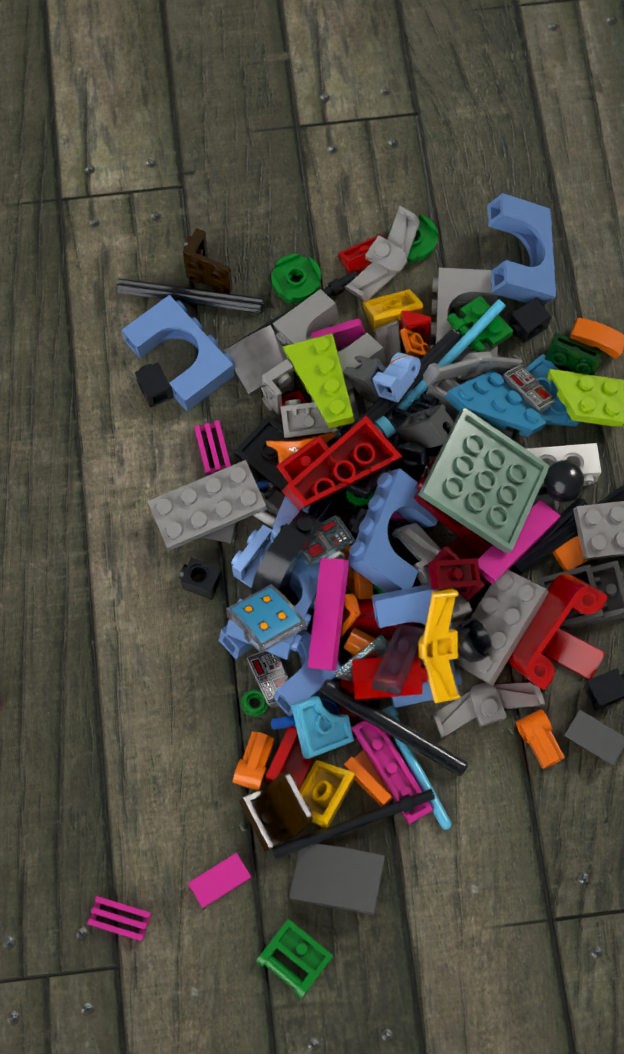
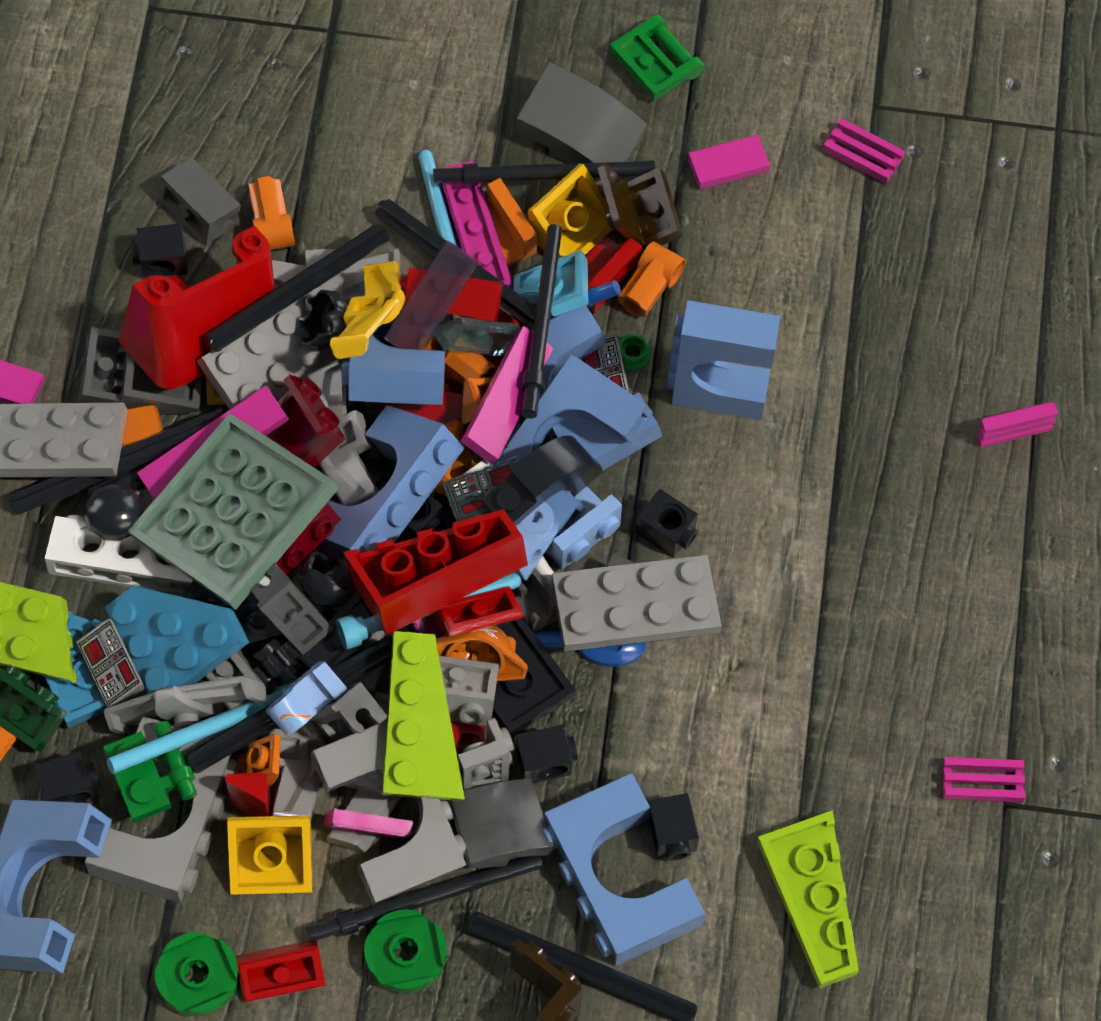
camera: 170 degrees left, 5 degrees down
dark pink tile [194,420,231,476] -> none
slope [226,584,307,653] -> none
light grey plate [345,206,420,302] -> none
dark red slope [428,558,481,590] -> none
none -> black axle [202,224,389,353]
none -> black brick [515,725,578,783]
none -> black bar [521,224,562,419]
none -> medium blue arch [666,300,781,420]
none -> lime wing [757,810,859,989]

